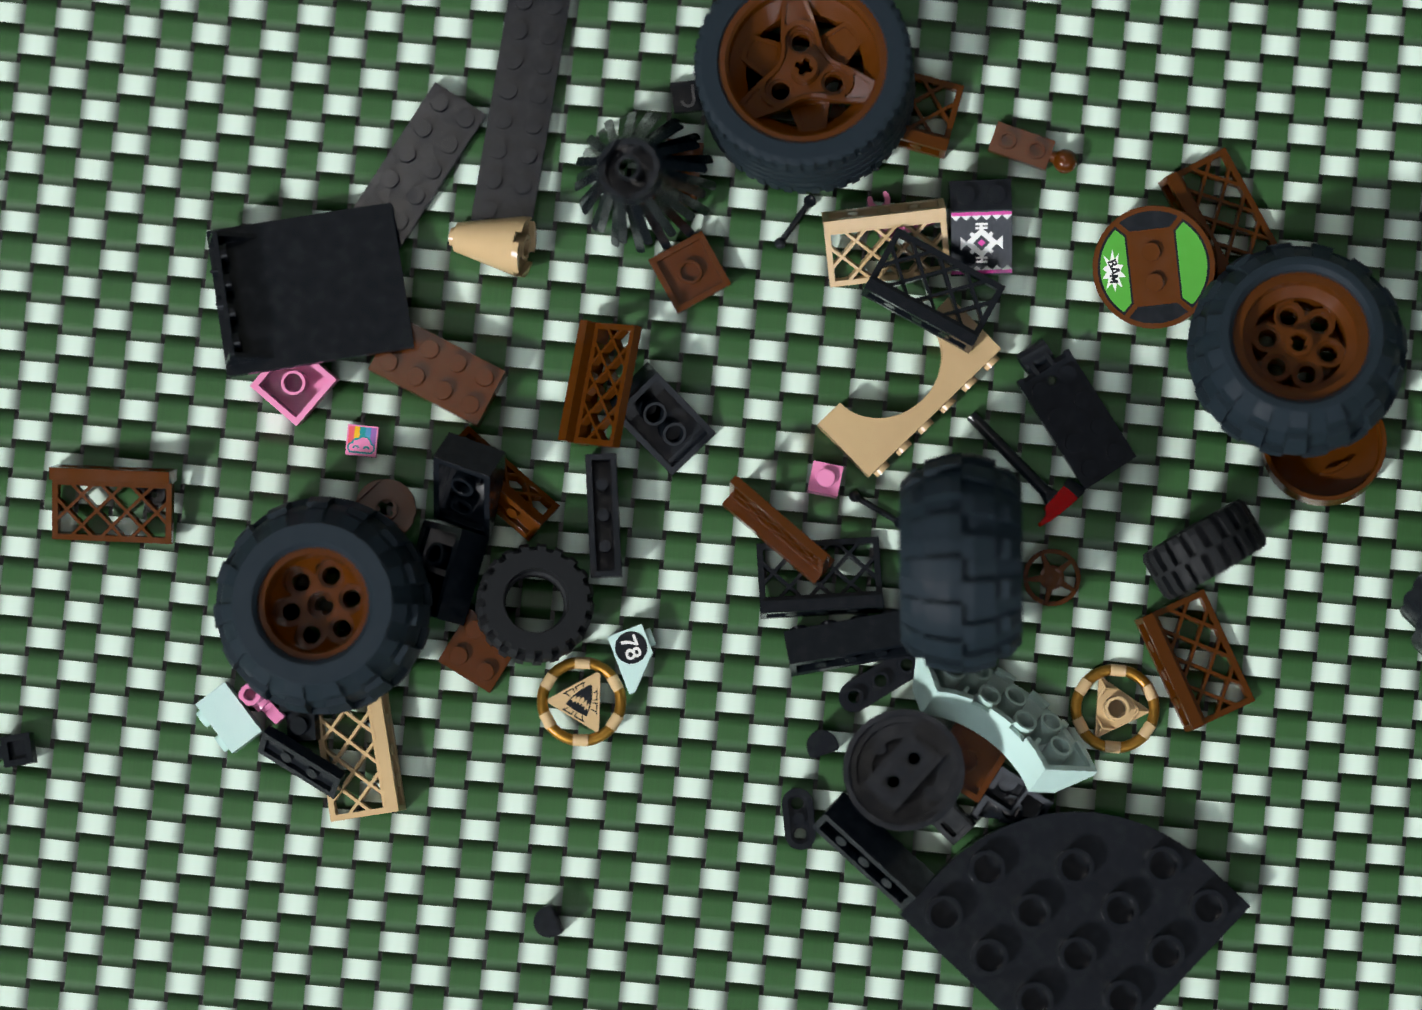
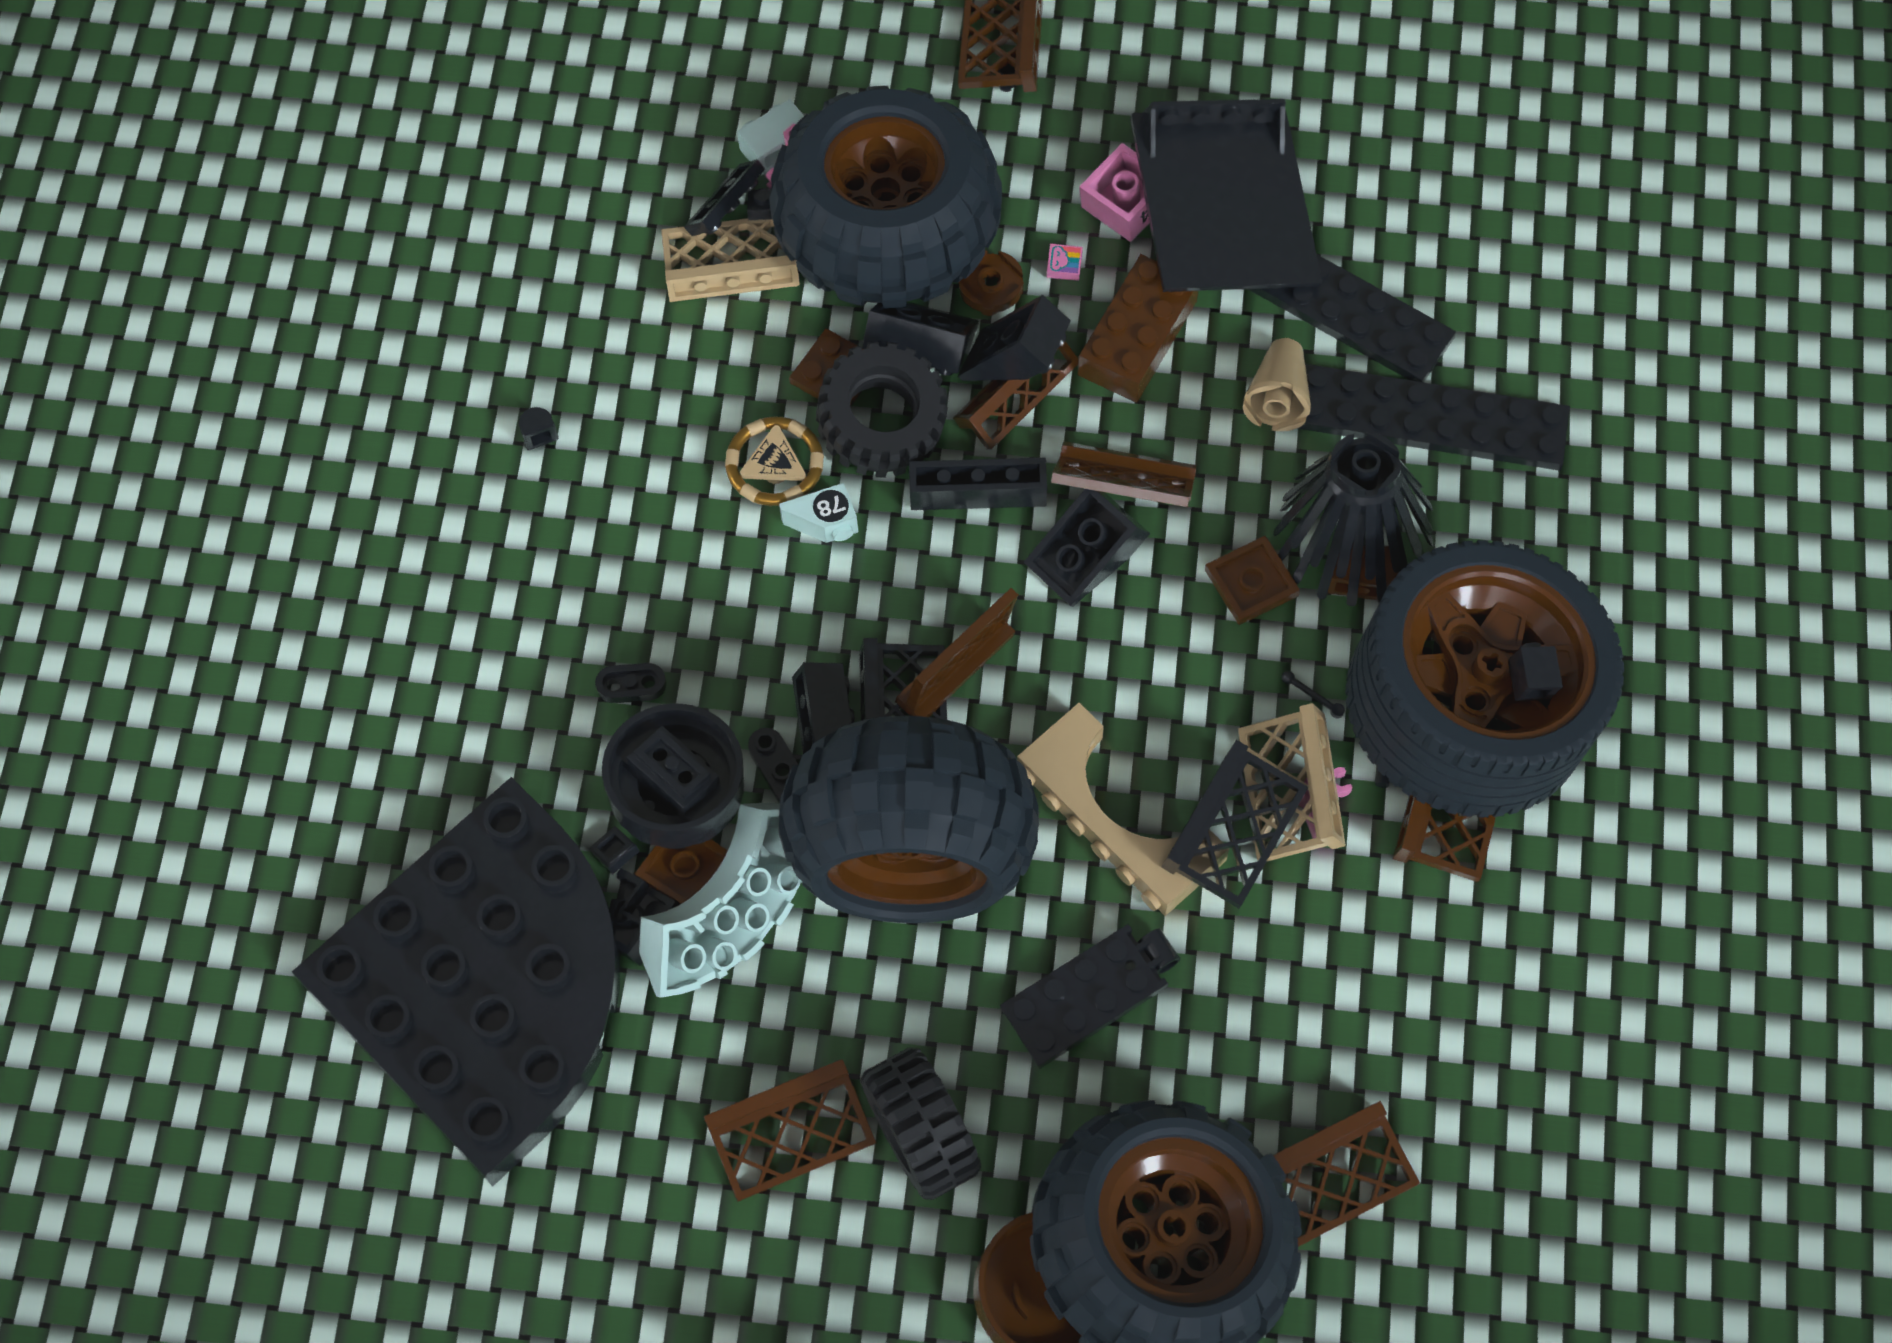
camera: 90 degrees right, 20 degrees down
black brick [806,730,839,759] -> none
bright pink brick [807,460,844,499] -> none
black brick [812,792,935,910] -> none
black slope [947,179,1012,277] -> none
black piece [967,411,1085,527] -> none
reddish brown plate [988,121,1077,174] -> none
reddish brown wheel [1023,549,1081,606] -> none
tan piece [1070,664,1160,754] -> none
brick [1093,205,1218,329] -> none
none -> black brick [1508,642,1563,701]

